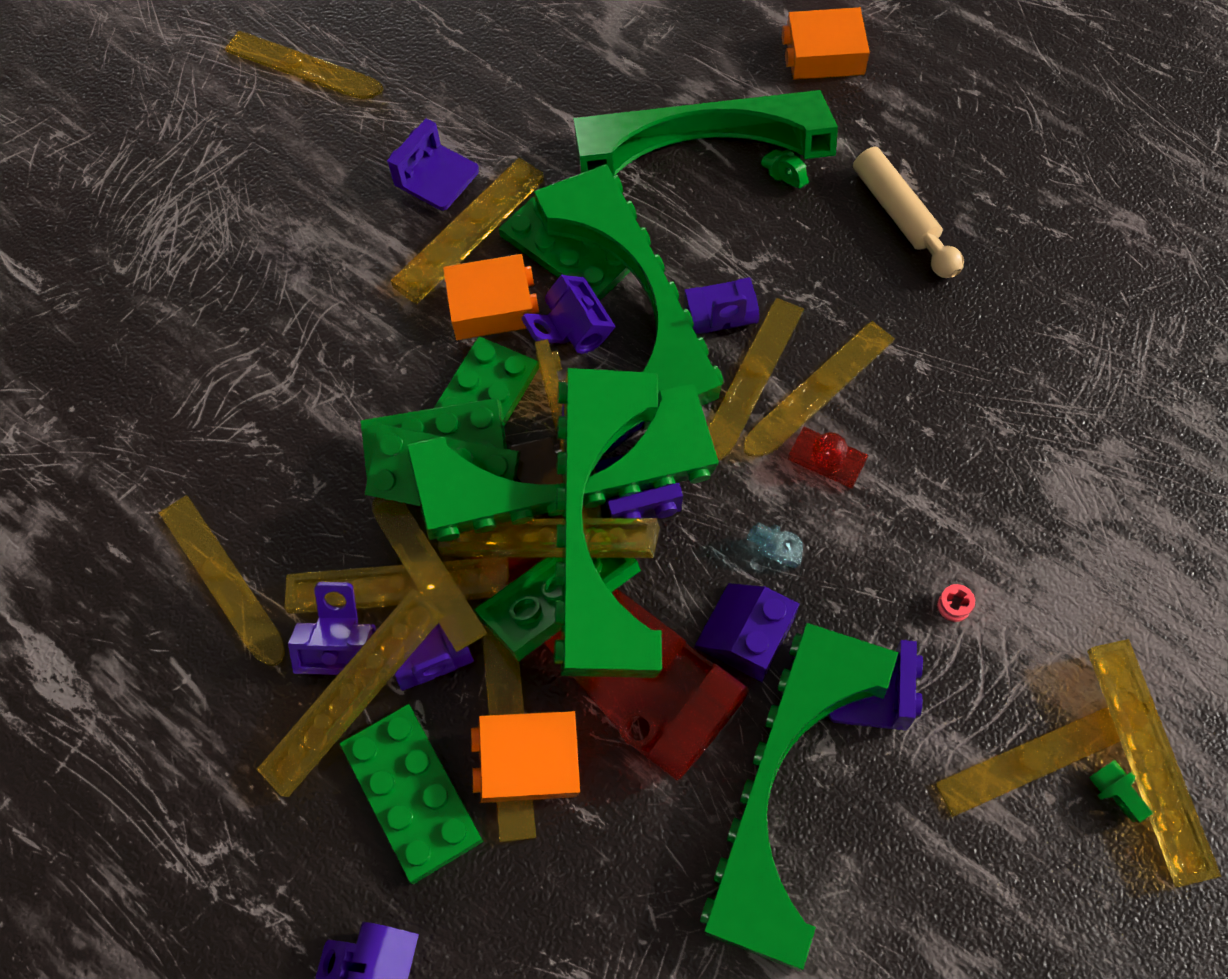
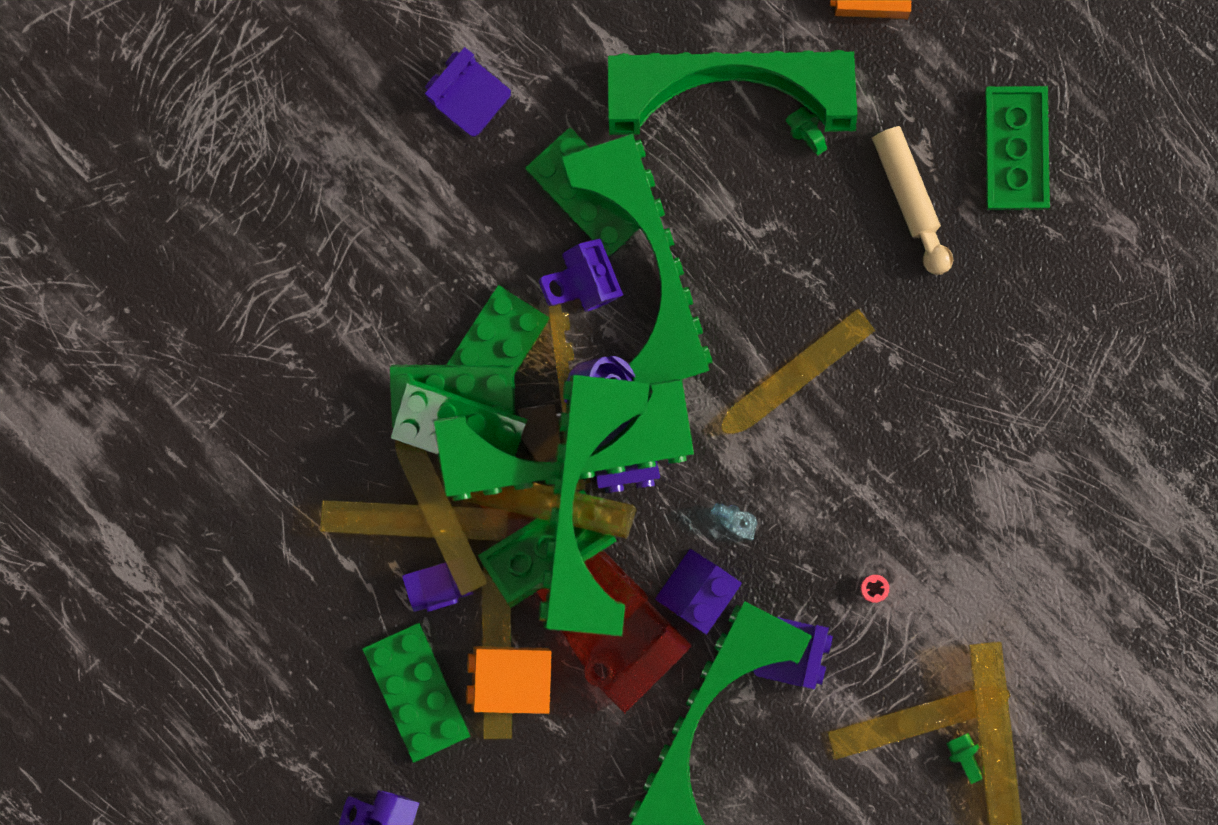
camera: 10 degrees right, 20 degrees up
clear yellow piece [159,495,285,666] -> none
clear yellow plate [257,589,444,797] -> none
dark purple piece [288,582,377,675] -> none
clear yellow plate [391,157,544,305] -> none
orange brick [443,254,539,340] -> none
dark purple piece [684,277,759,335] -> none
clear yellow piece [708,298,804,461] -> none
clear red tile [788,427,869,489] -> none
none -> green plate [985,86,1050,210]

